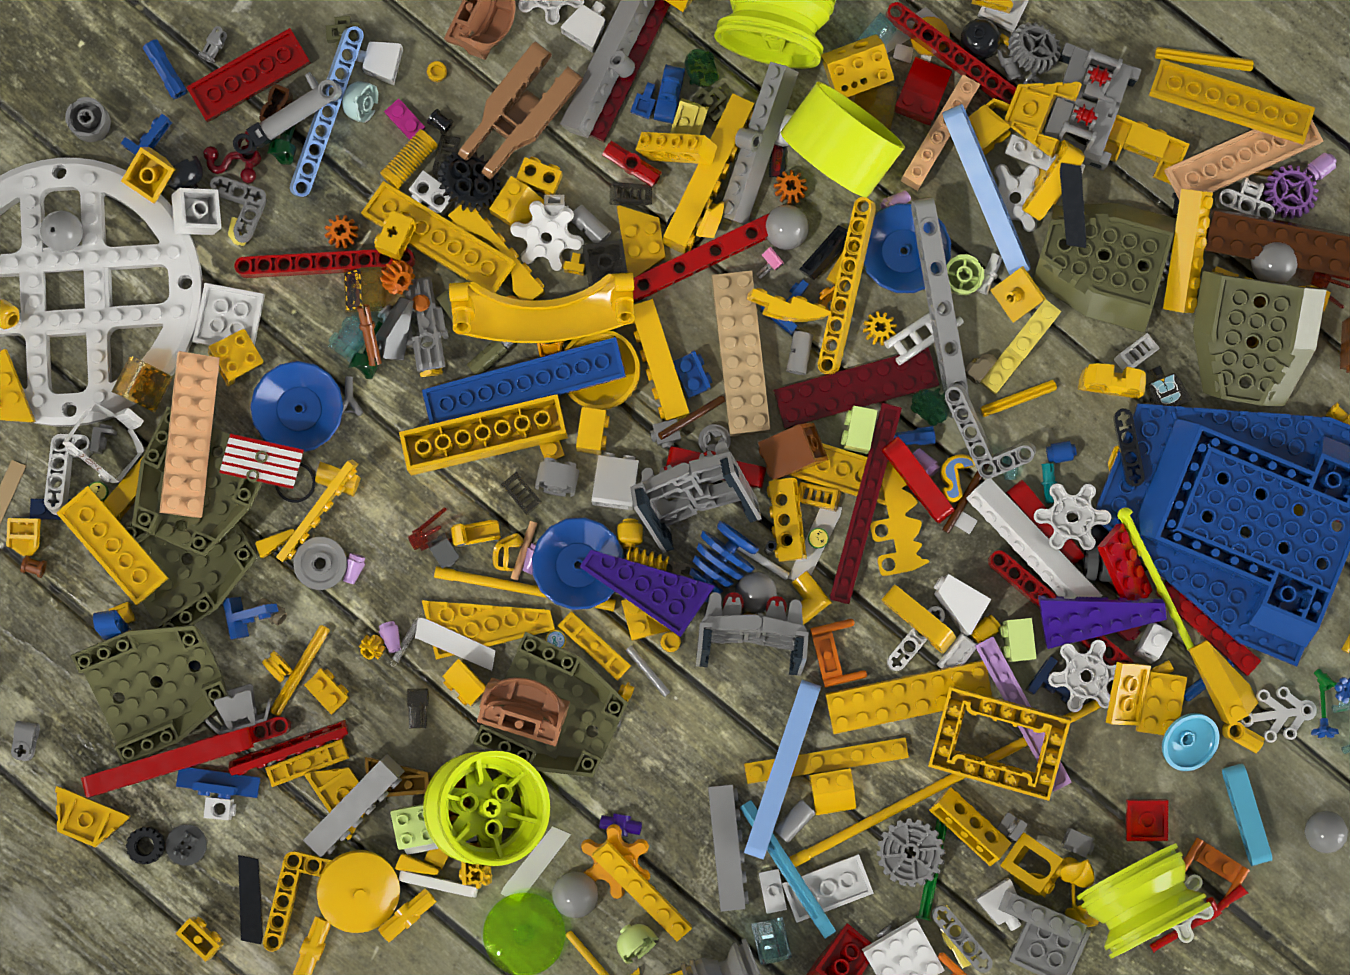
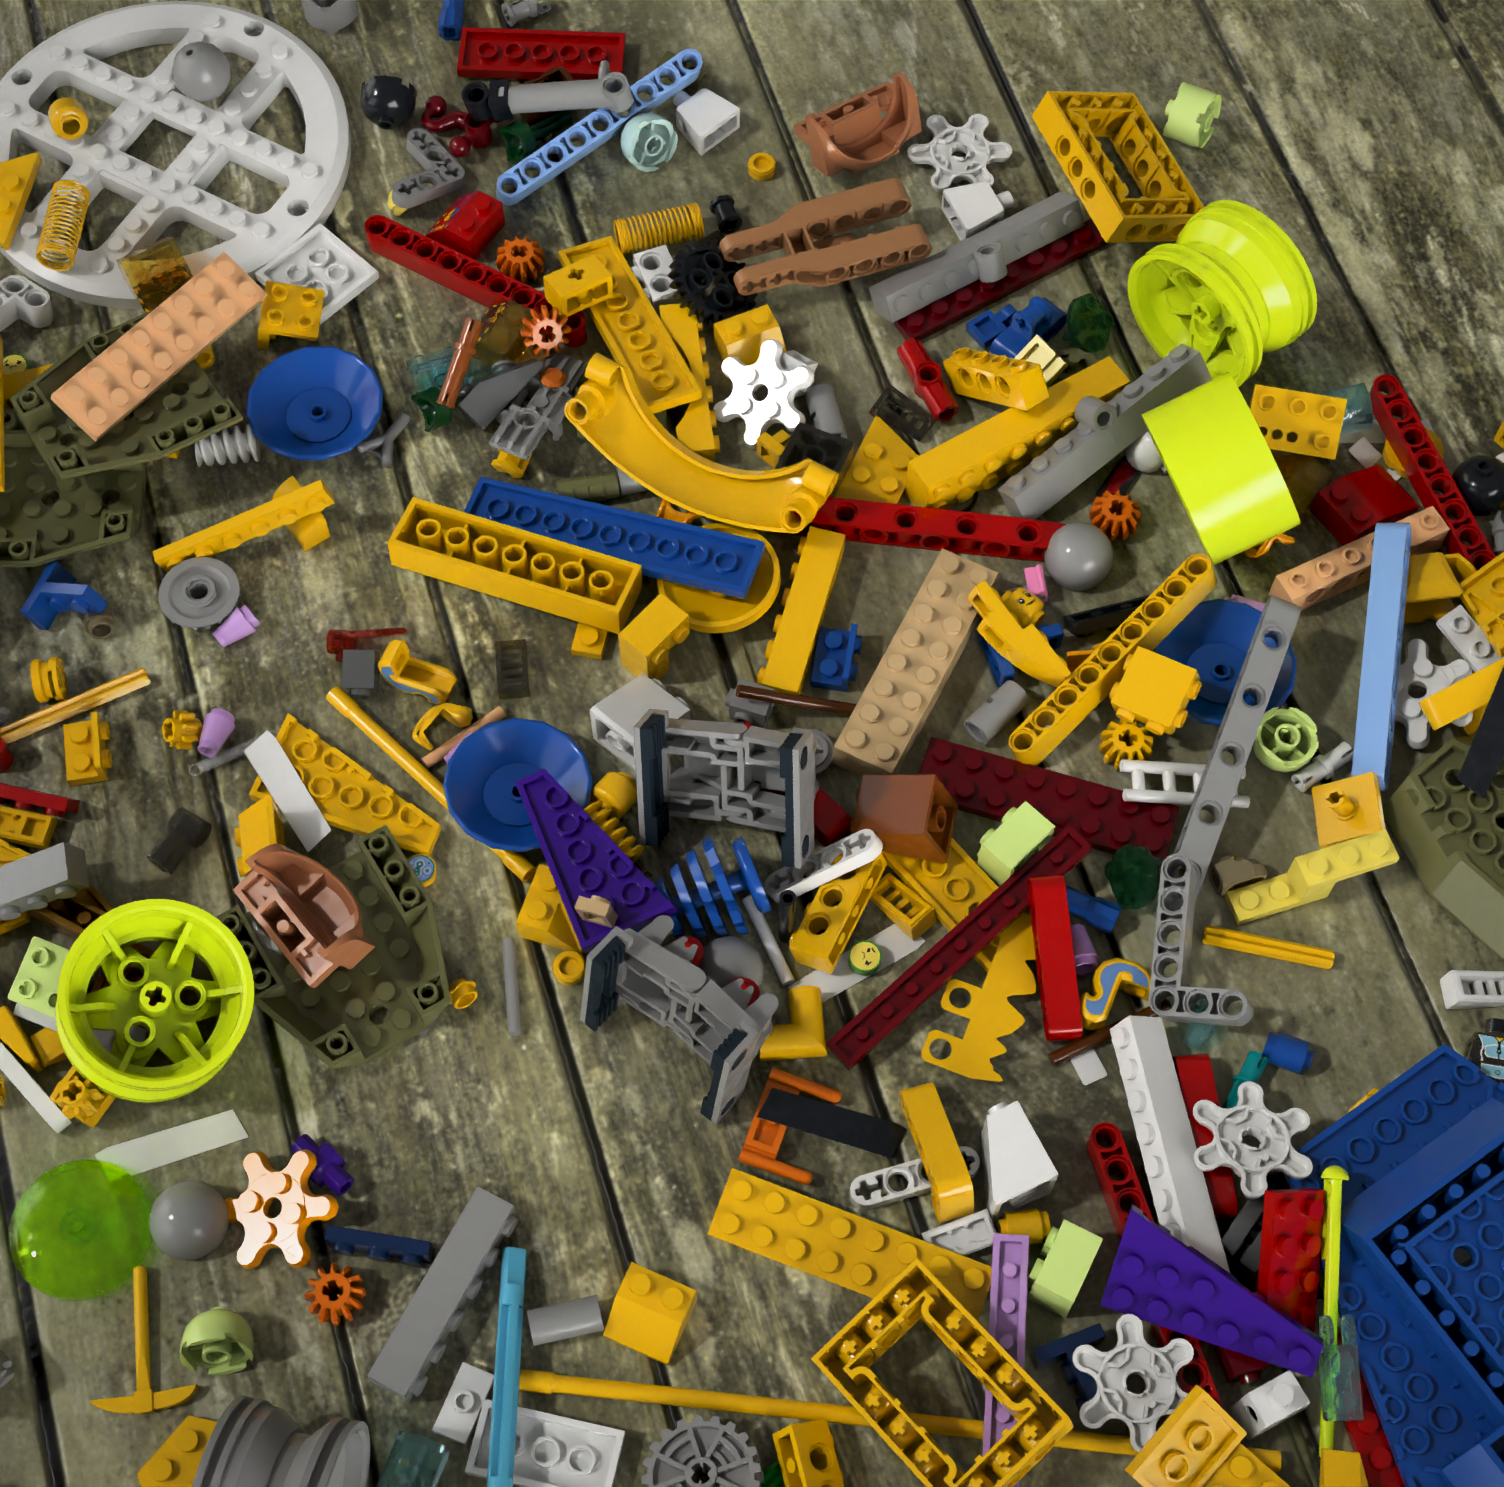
camera: 35 degrees right, 20 degrees down
white piece [62,404,144,483] -> none
light grey bracket [89,424,117,454] -> none
blue bracket [121,114,172,155] -> none
yellow slope [121,147,175,204] -> none
white brick [171,188,221,235] -> none
white sticker [219,434,304,489] -> none
yellow slope [255,529,296,558] -> none
black piece [275,463,316,503] -> none
dark pink plate [384,98,426,140] -> none
yellow brick [516,157,563,195] -> none
light grey brick [535,458,579,497] -> none
yellow plate [558,611,631,681] -> none
yellow plate [592,840,692,941] -> none
yellow slope [696,201,724,238] -> none
light blue beam [744,680,821,860] -> none
yellow plate [744,738,909,784] -> none
yellow connector [1078,363,1146,399] -> none
black beam [1113,408,1145,487] -> none
none -> yellow piece [36,180,91,271]
none -> orange gear [304,1263,366,1326]
none -> dark blue plate [324,1225,435,1267]
none -> red slope [426,190,505,260]
none -> tan plate [574,895,618,928]
none -> black sticker [757,1088,907,1158]
none -> white beam [764,829,883,903]
none -> yellow head [1001,587,1046,629]
none -> yellow brick [1109,646,1202,736]
none -> clear light blue hinge [1319,1315,1364,1421]

